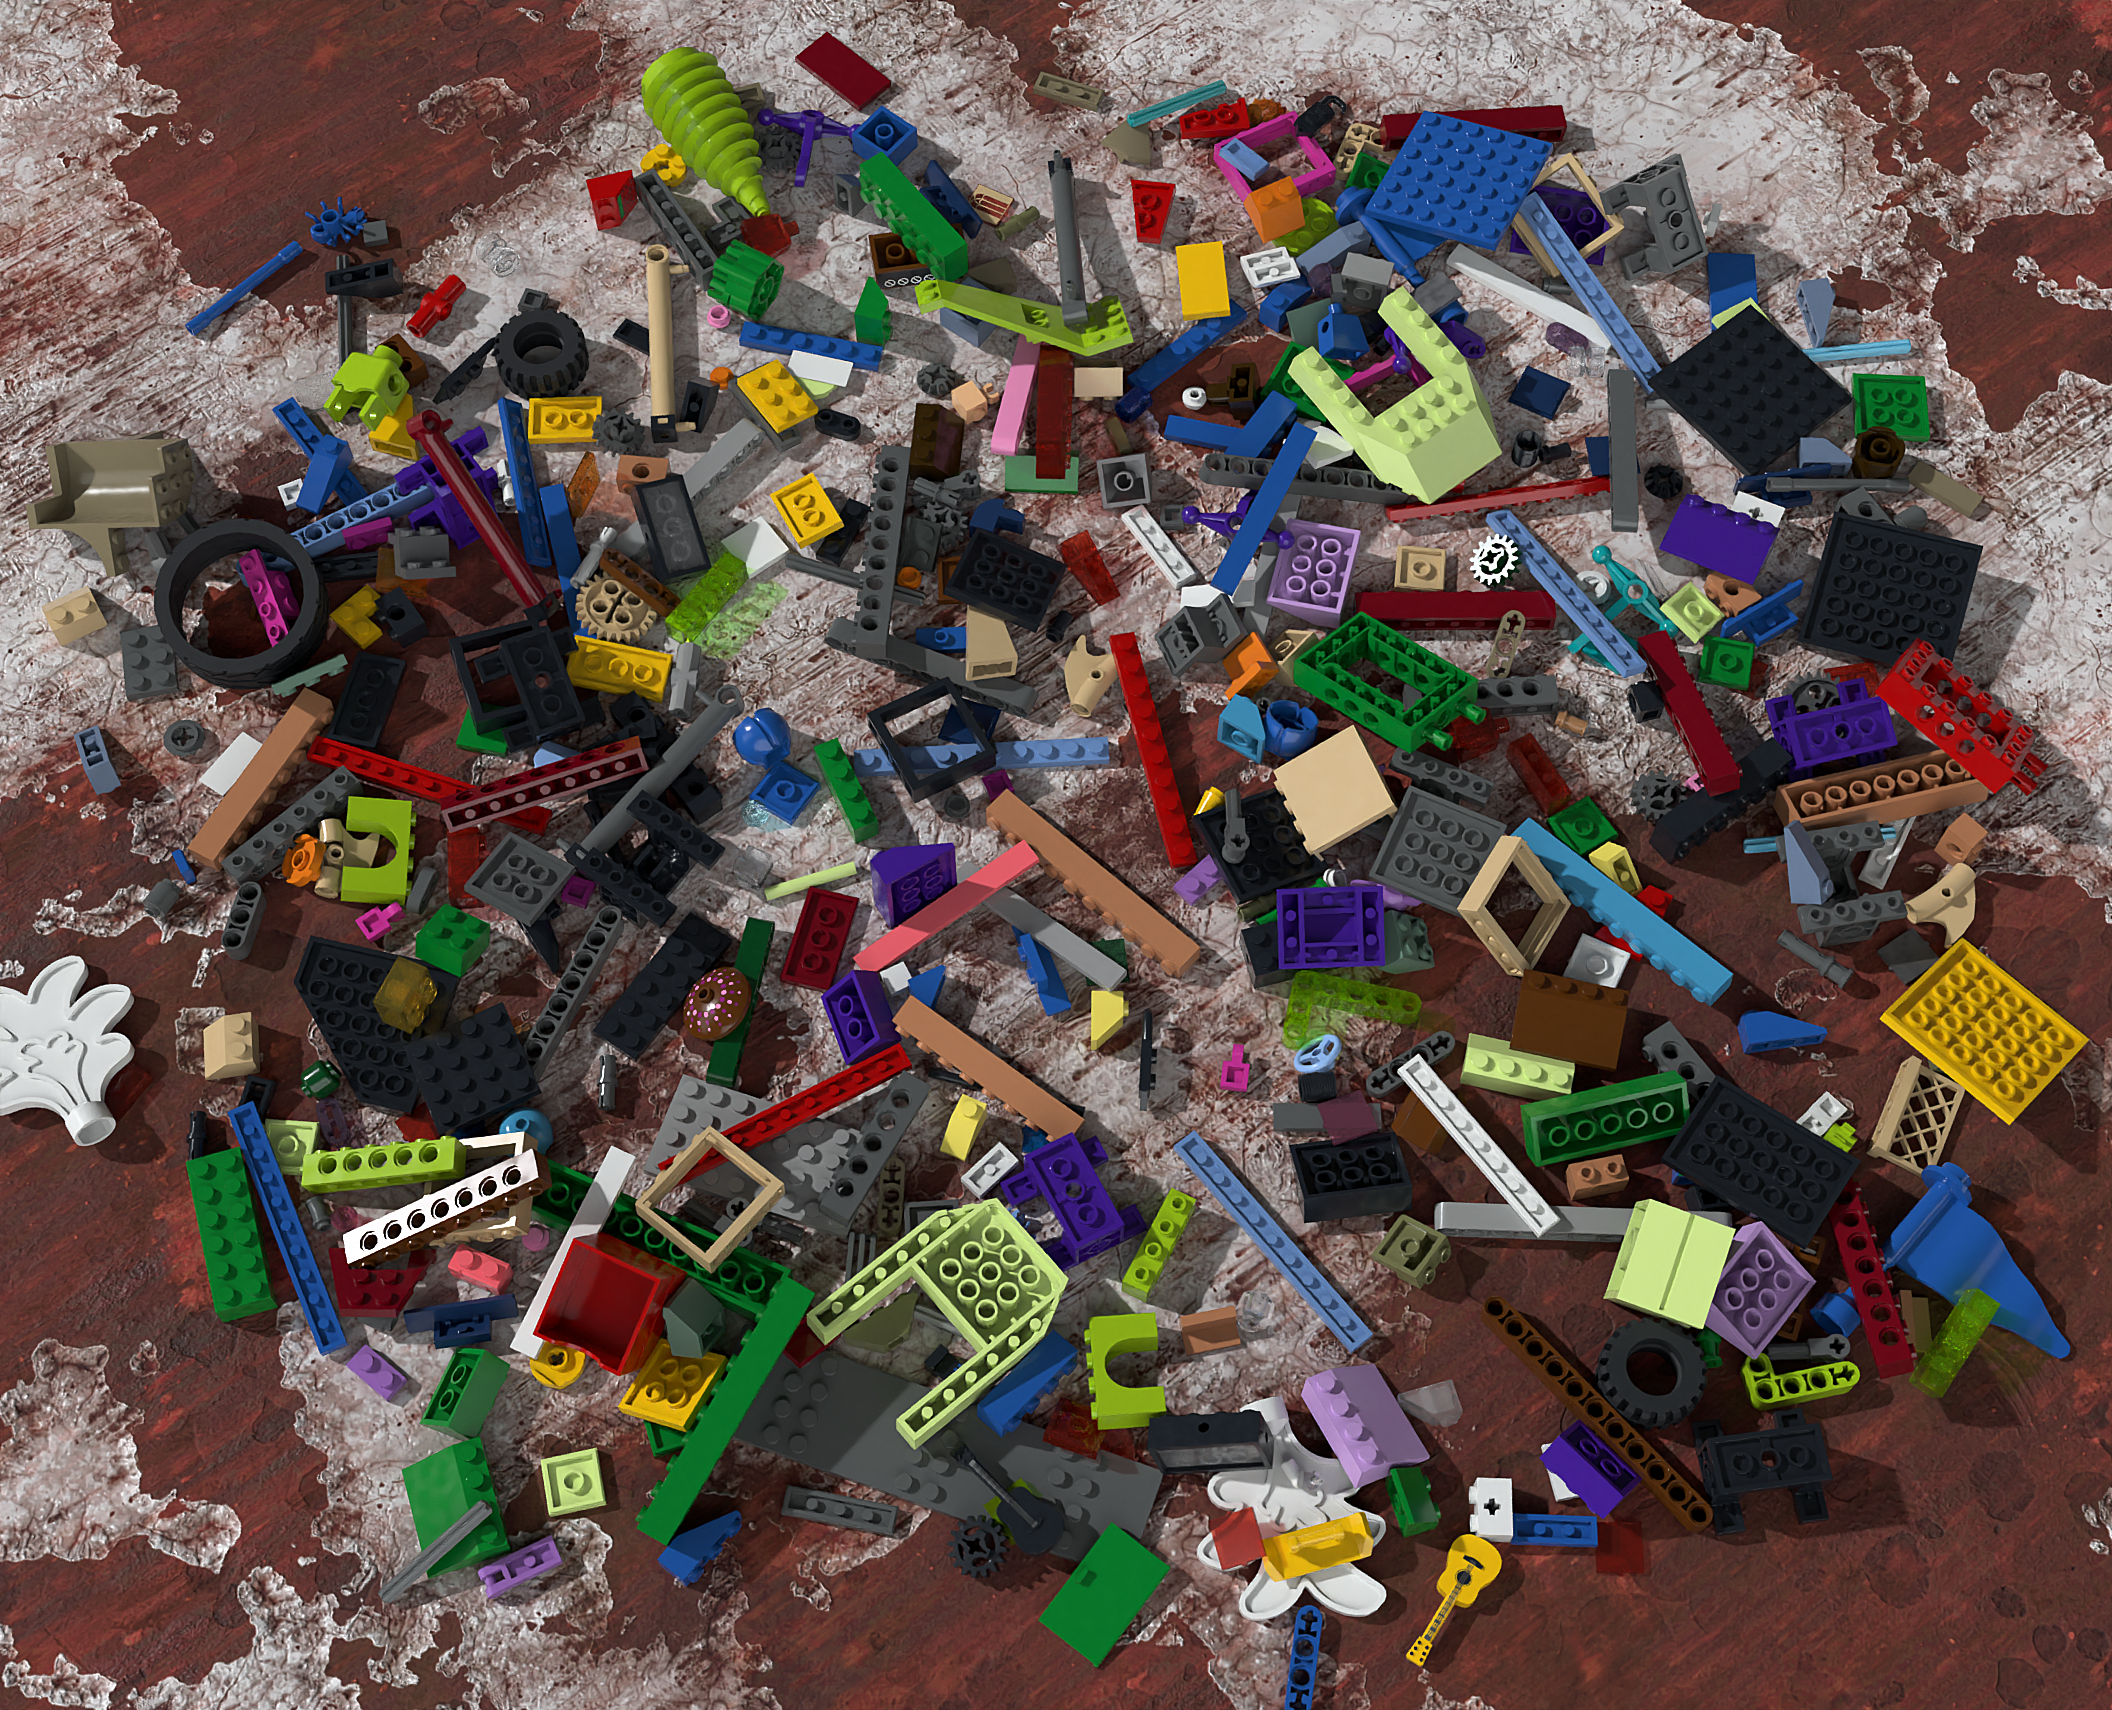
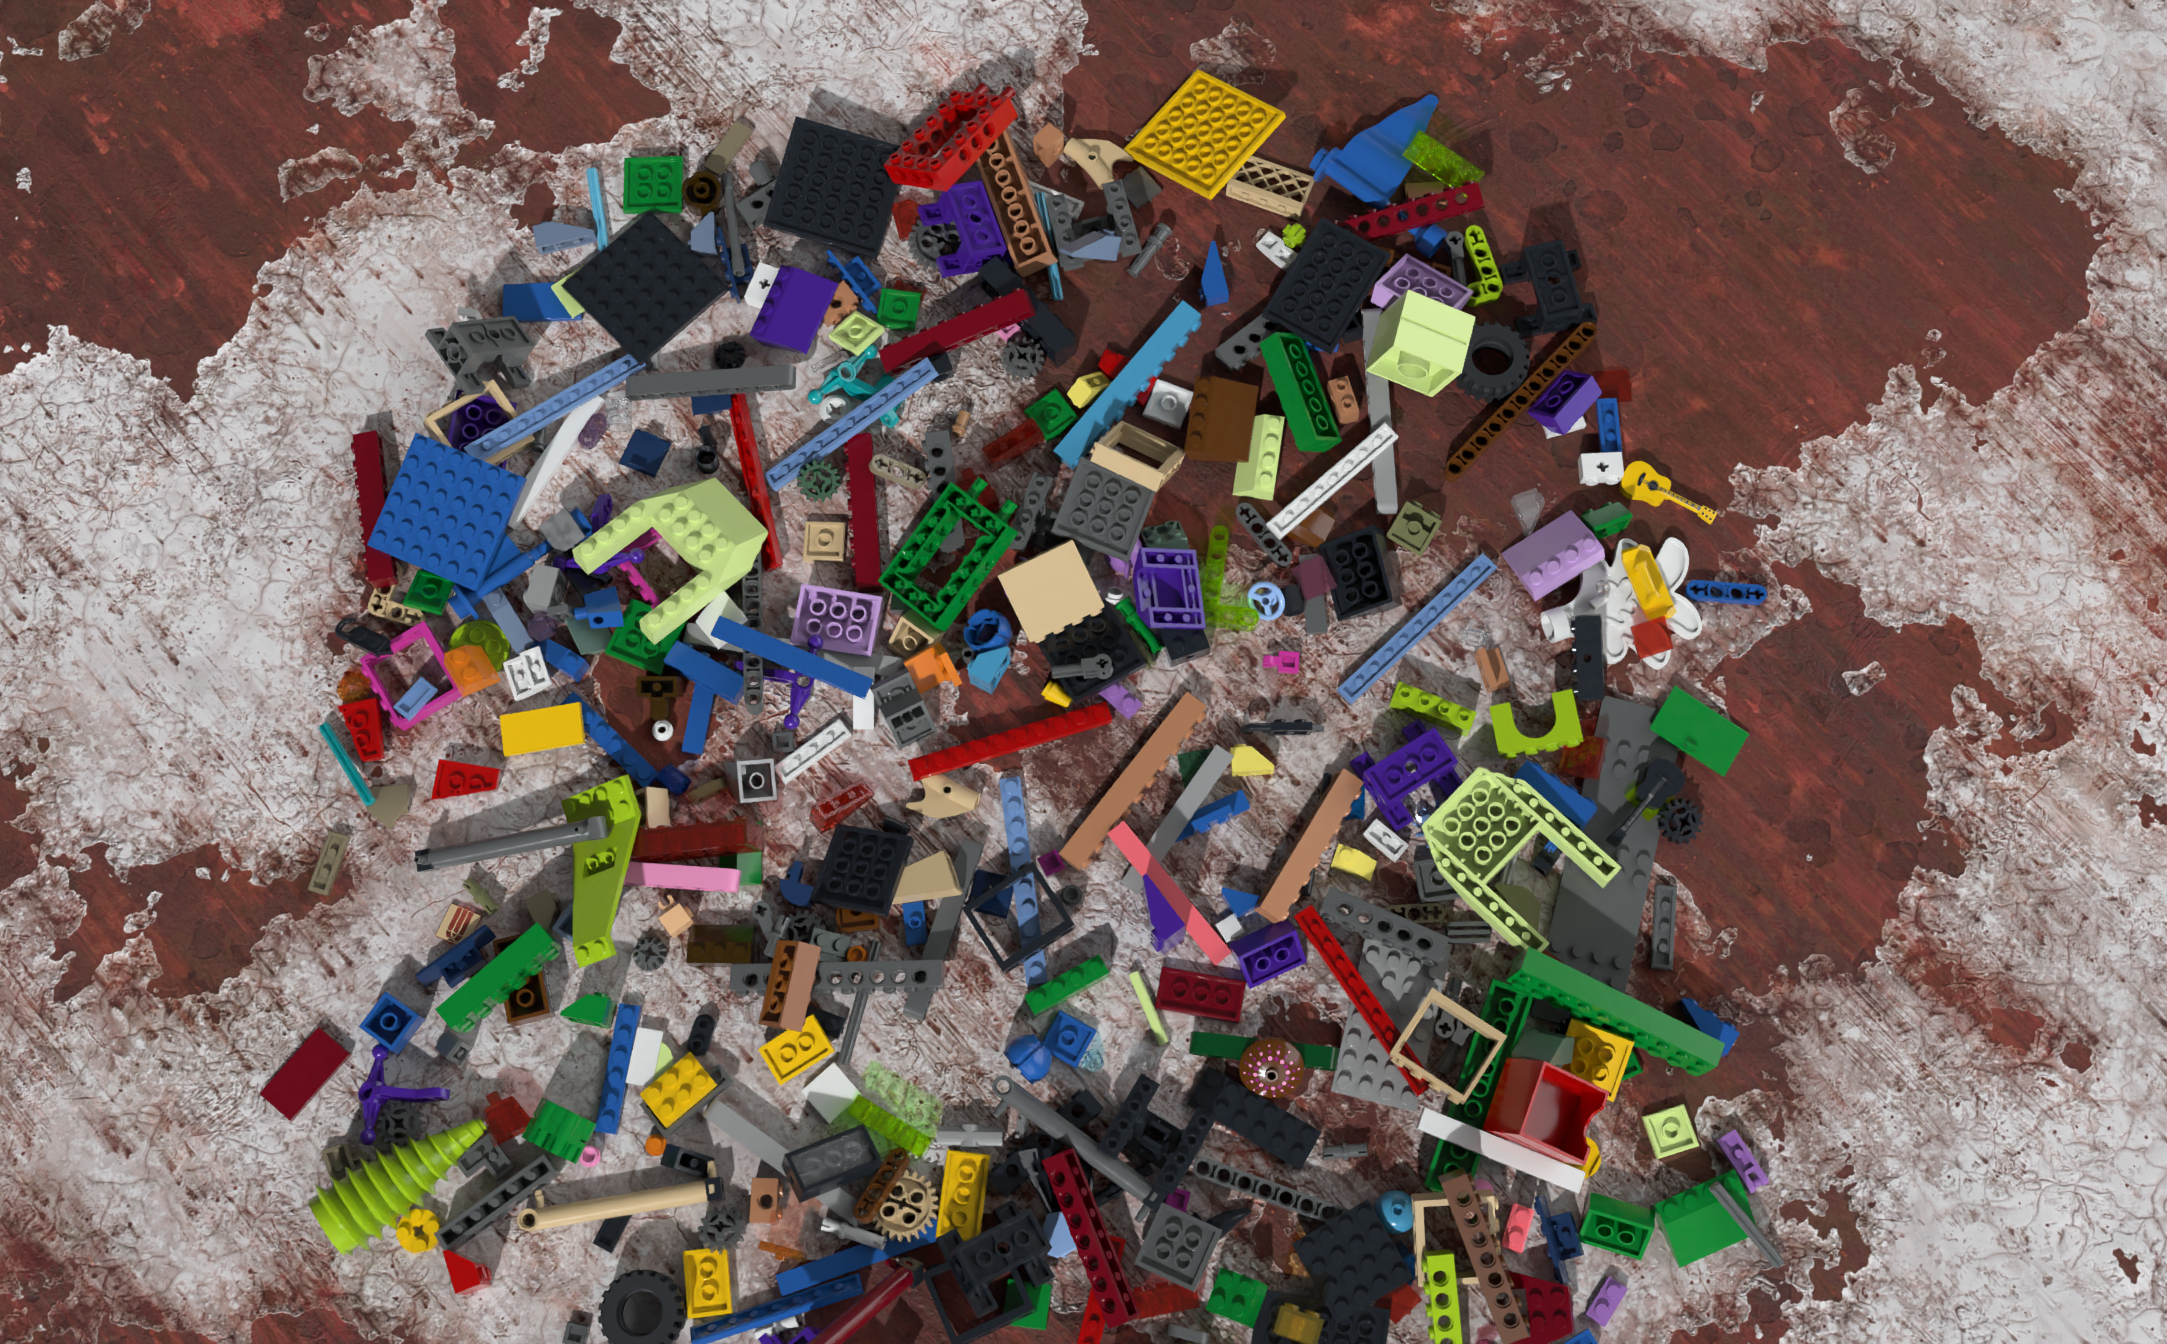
camera: 90 degrees left, 10 degrees up
none -> dark orange slope [758,940,821,1032]

